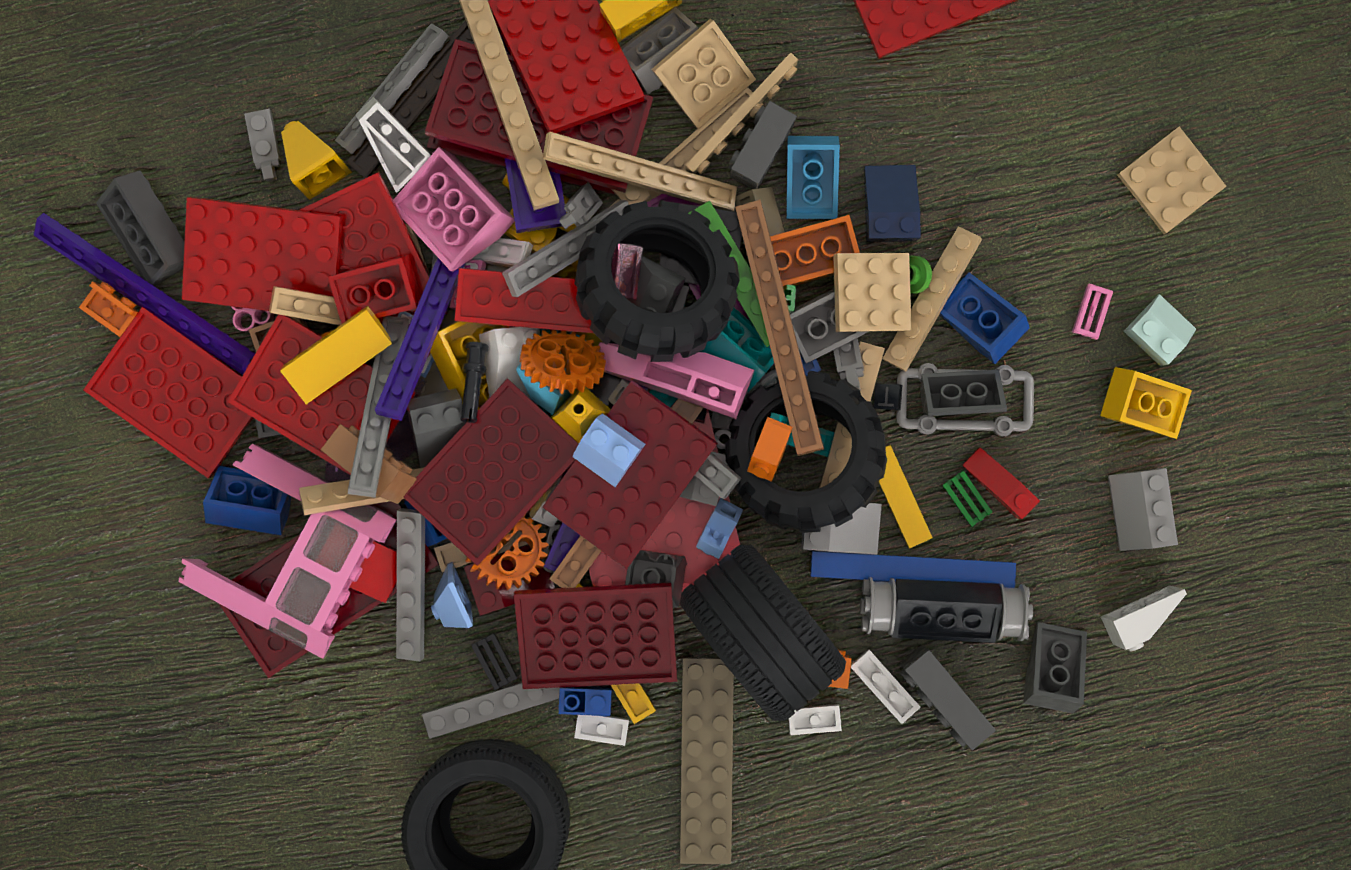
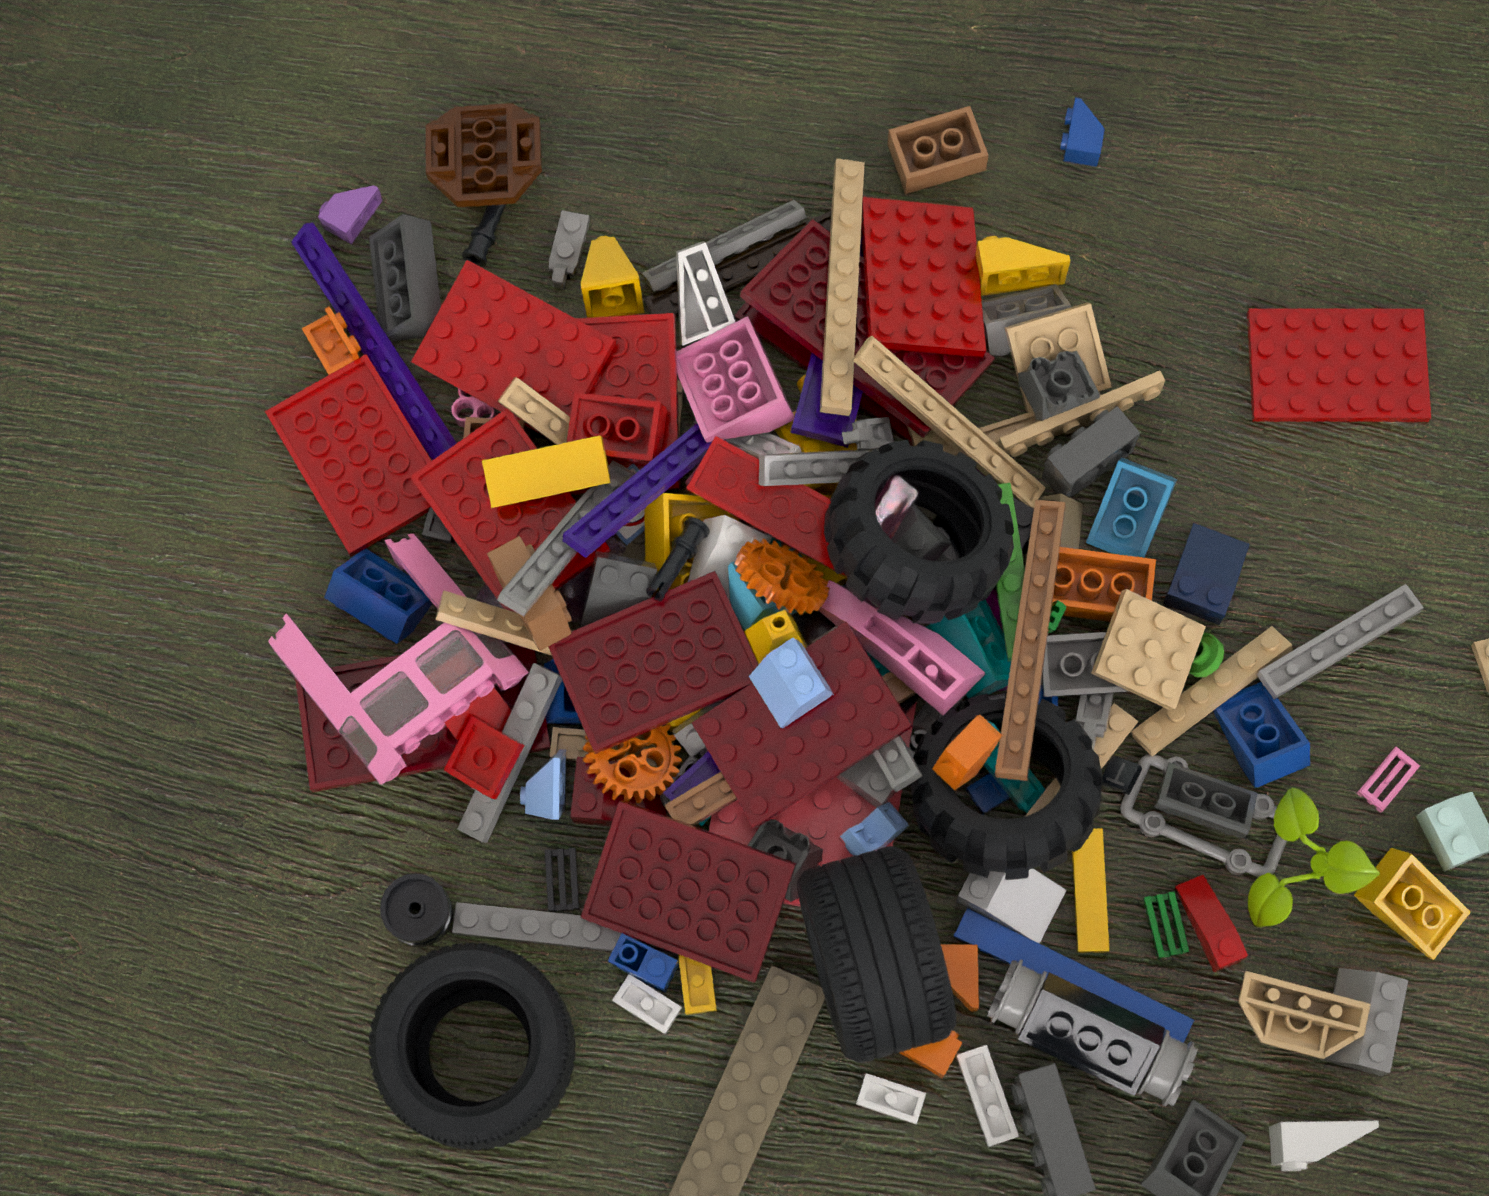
camera: 25 degrees right, 15 degrees down
none -> medium lavender slope [318,185,383,244]
none -> black wheel [380,874,453,947]
none -> reddish brown piece [425,103,542,207]
none -> red plate [444,716,525,800]
none -> black pin [462,204,506,267]
none -> orange slope [941,944,979,1011]
none -> blue plate [966,773,1009,815]
none -> dark grey slope [1018,351,1100,421]
none -> tan wedge [1238,971,1371,1059]
none -> lime plant [1248,788,1380,928]
none -> light grey plate [1257,584,1424,699]

